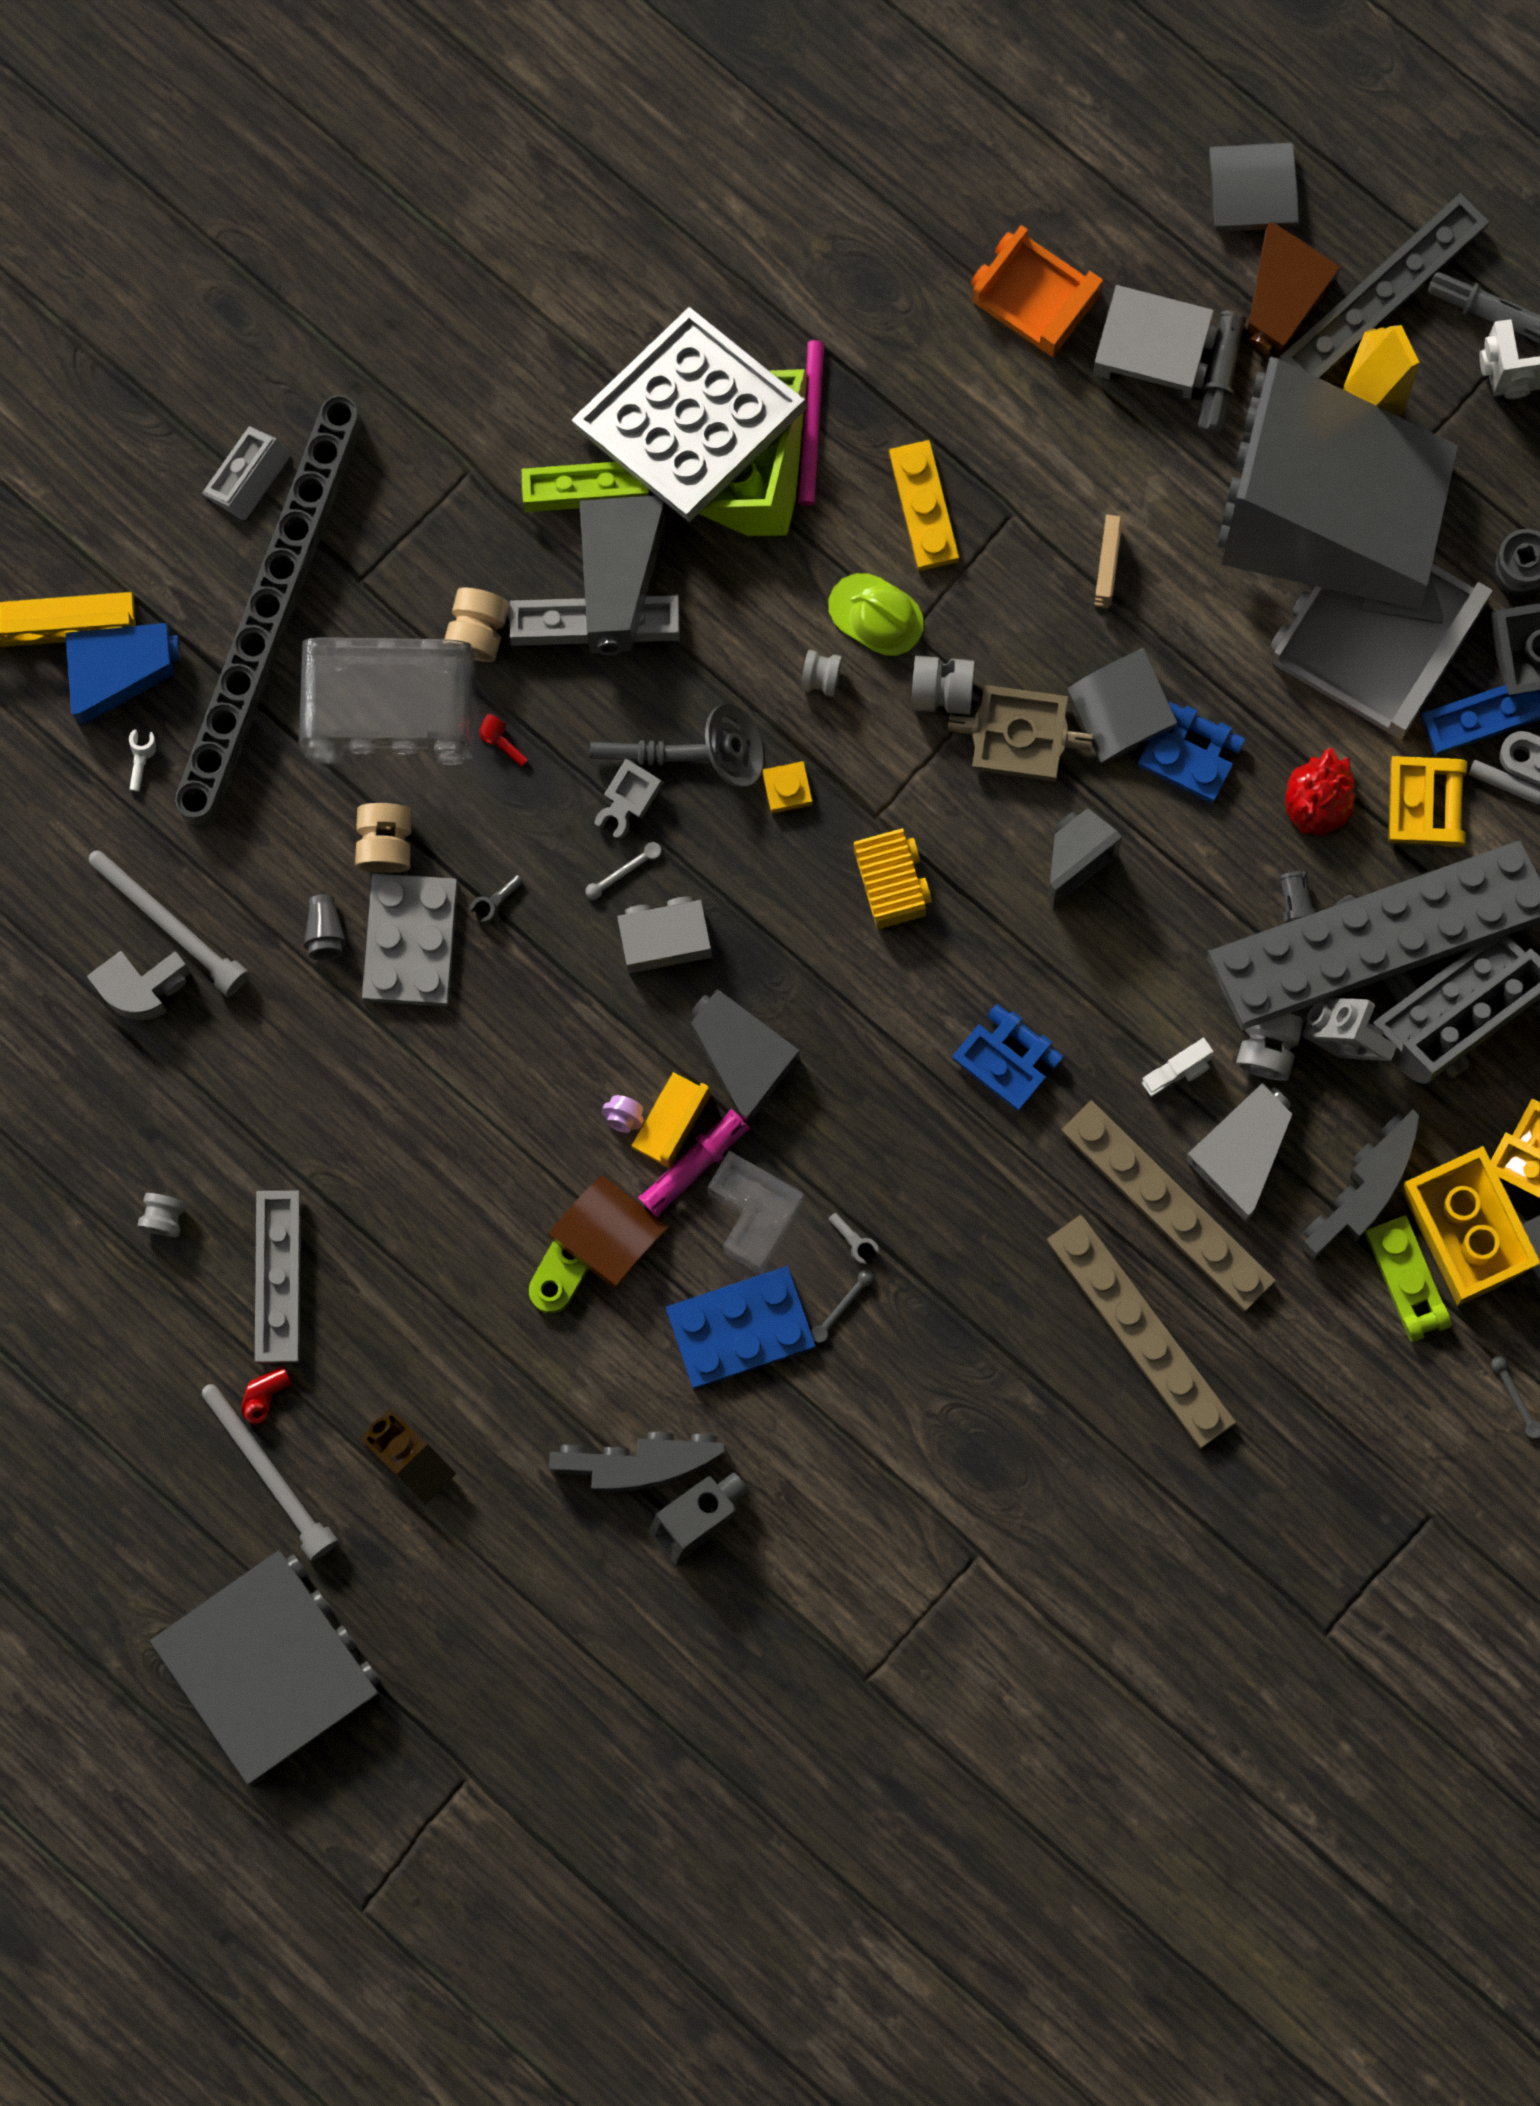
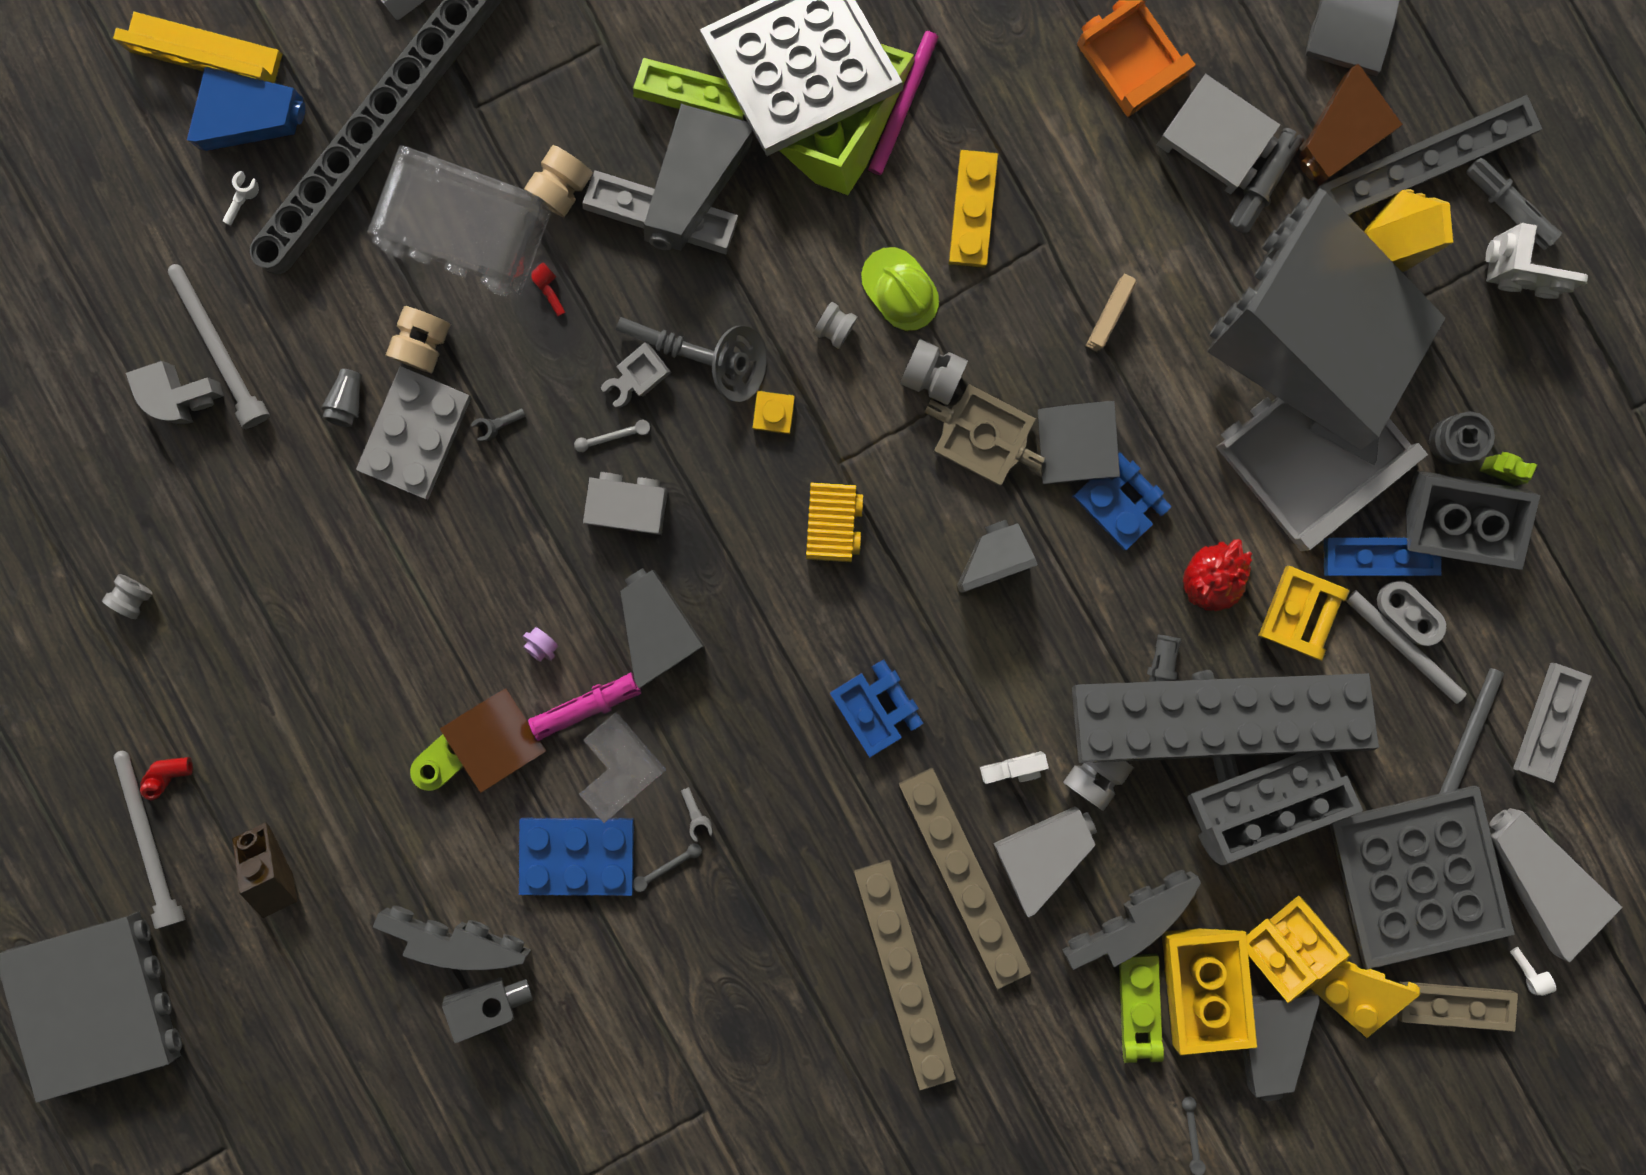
camera: 10 degrees right, 10 degrees up
light grey plate [255,1191,301,1364] -> none
yellow panel [632,1072,711,1169] -> none
light grey bracket [1302,998,1397,1061] -> none

